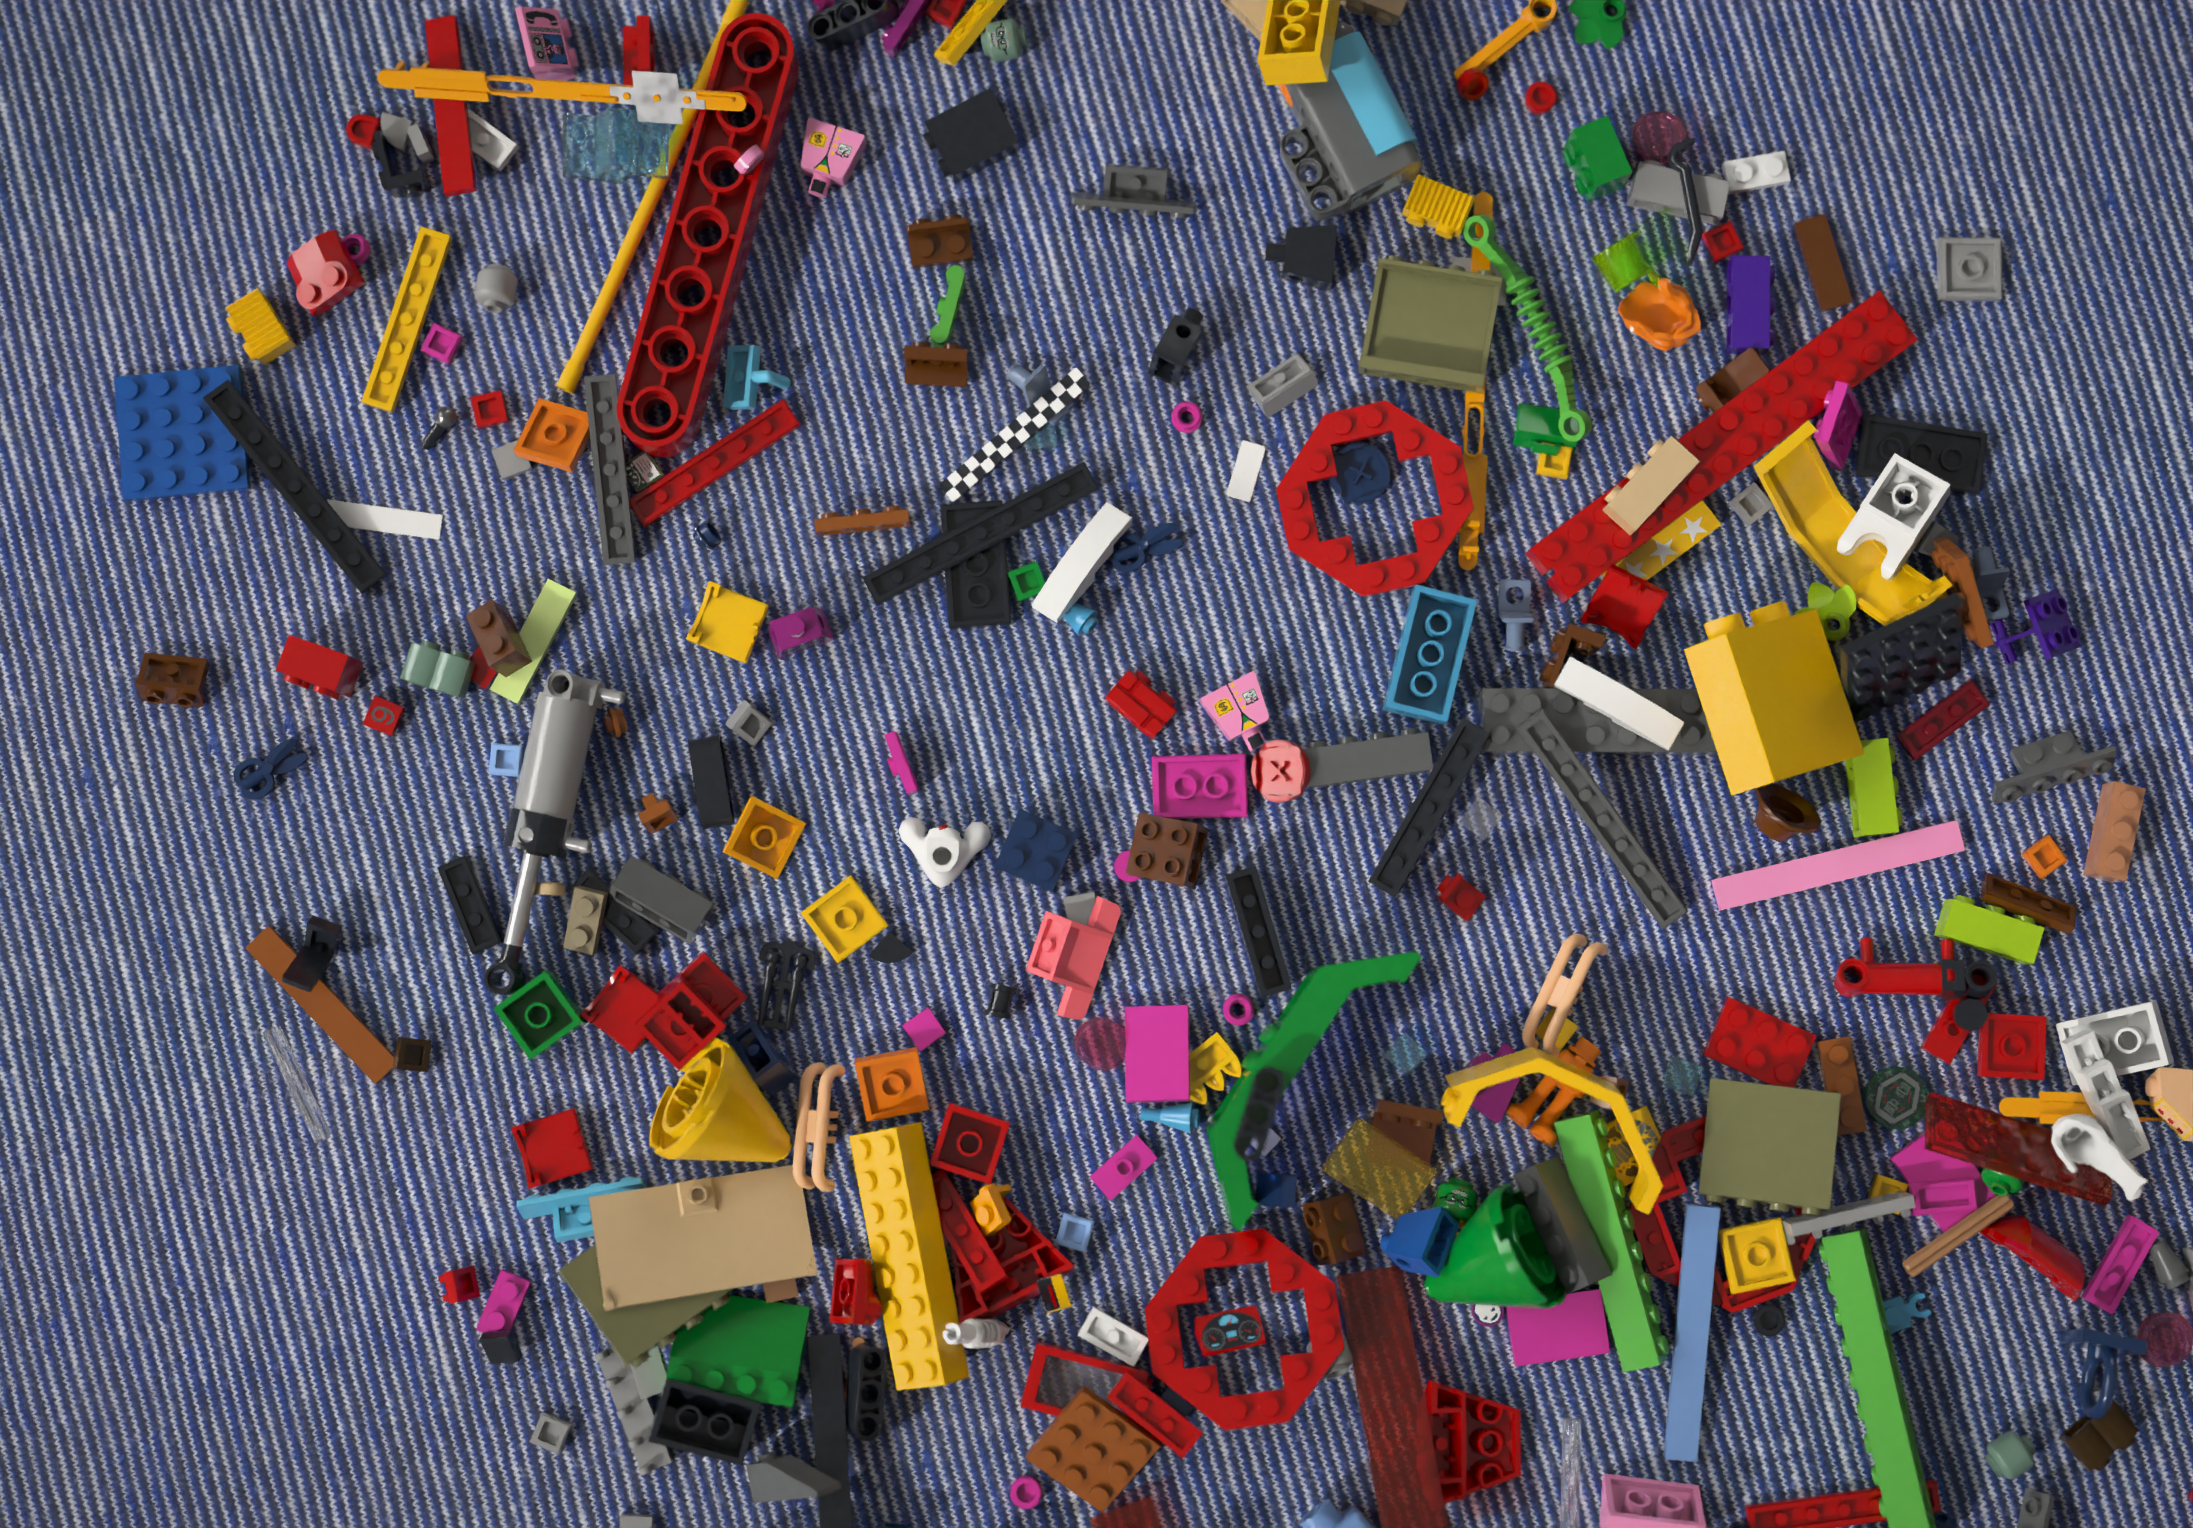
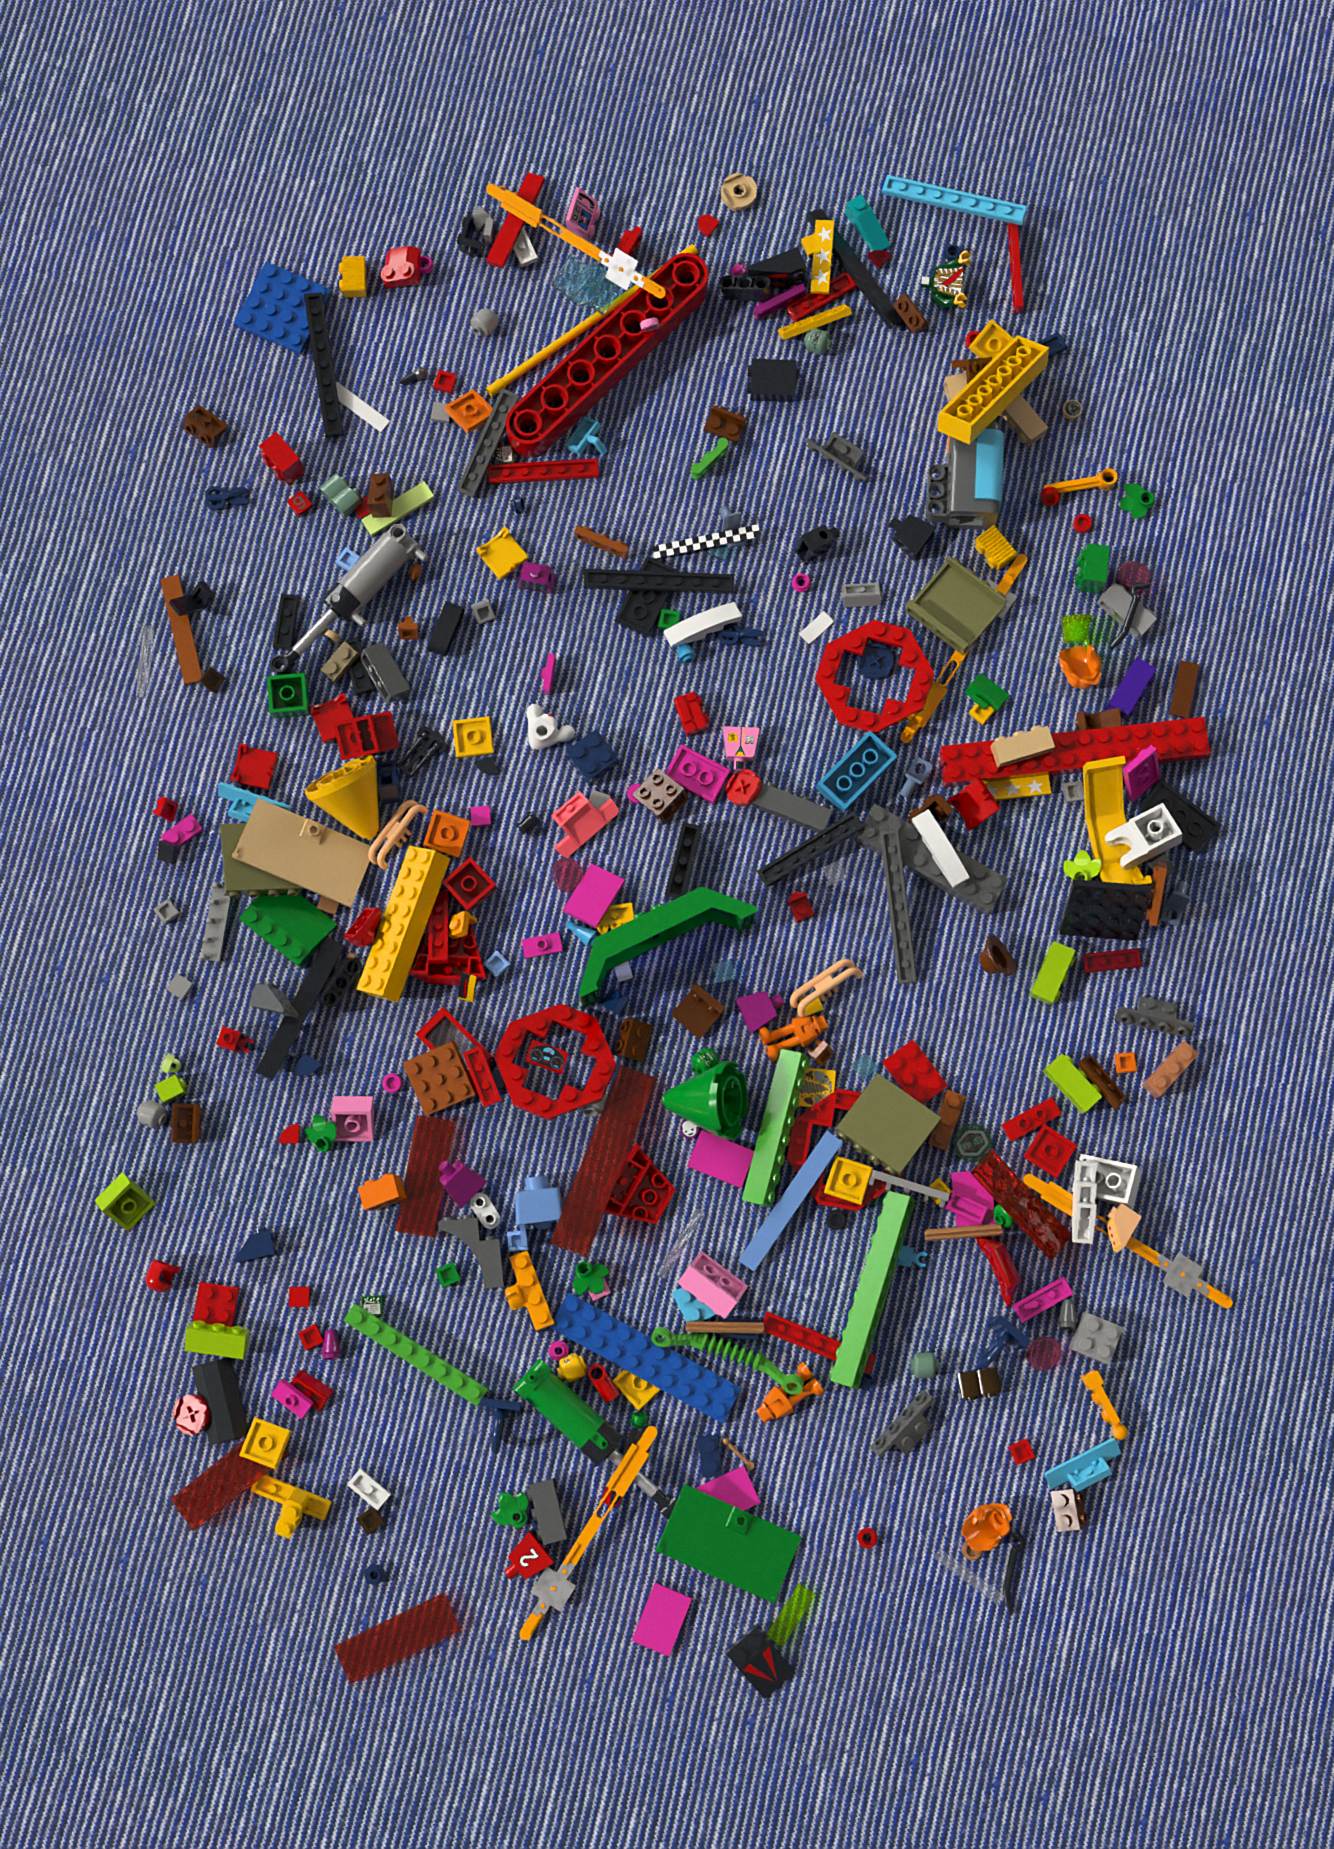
camera: 30 degrees right, 5 degrees down
red tile [346,114,381,150] -> none
yellow plate [361,226,453,414] -> none
dark pink tile [420,323,464,365] -> none
white sticker [631,1346,667,1399] -> none
black slope [648,1378,761,1466] -> none
light orange slope [722,795,806,879] -> none
bright pink torso [801,117,867,198] -> none
reddish brown bracket [904,342,969,388] -> none
white hinge [943,1319,1010,1348] -> none
white plate [1078,1306,1148,1367] -> none
dark pink plate [1223,994,1254,1025] -> none
black beam [1233,1067,1284,1161] -> none
clear yellow tile [1321,1117,1437,1221] -> none
blue torso [1380,1207,1460,1277] -> none
yellow panel [1440,1047,1663,1215] -> none
bright green piece [1463,214,1592,442] -> none
dark grey brick [1513,1156,1612,1294] -> none
yellow brick [1684,601,1865,795] -> none
red tile [1702,221,1744,263] -> none
bright pink tile [1711,820,1965,911] -> none
white plate [1721,151,1791,195] -> none
red piece [1834,937,1998,1000] -> none
light grey tile [1936,237,2002,301] -> none
black tile [1952,999,1987,1031] -> none
dark purple plate [1990,589,2081,665] -> none
white hair [2051,1114,2148,1201] -> none

